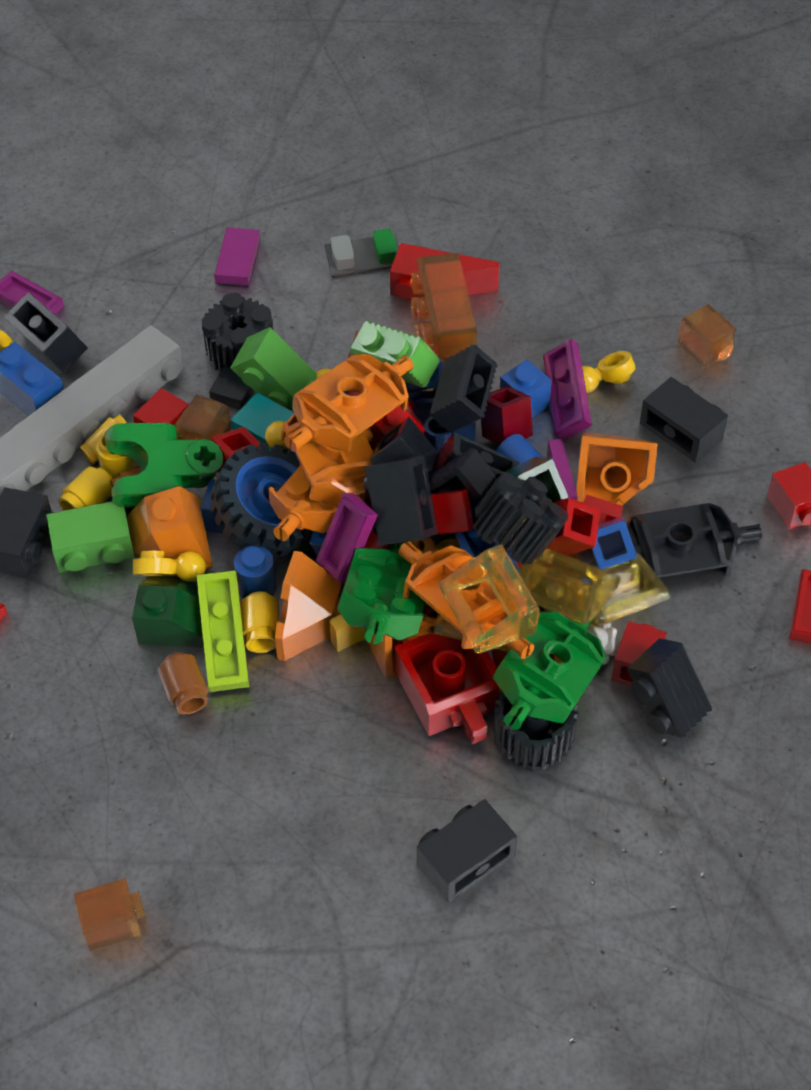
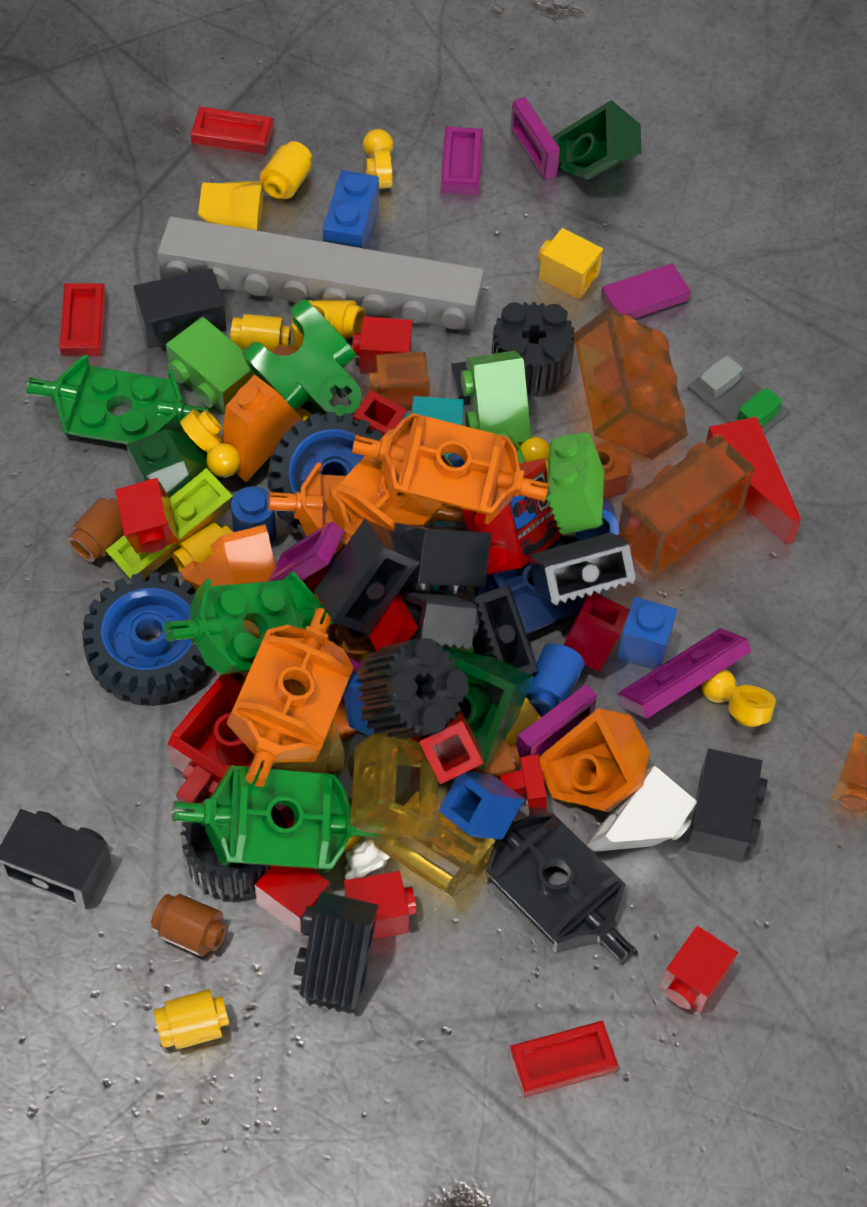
camera: 55 degrees right, 5 degrees up
black brick [4,292,88,373] -> none
clear yellow tile [438,545,540,653] -> none
none -> green plate [26,355,211,444]
none -> wheel [82,572,212,706]
none -> red brick [115,478,179,554]
none -> dark orange brick [151,894,227,956]
none -> yellow brick [154,989,230,1050]
none -> red brick [255,866,331,936]
none -> magenta tile [510,97,560,180]
none -> yellow brick [537,228,603,300]
none -> dark green slope [553,100,642,180]
none -> clear orange brick [573,307,688,460]
none -> white slope [587,766,697,852]

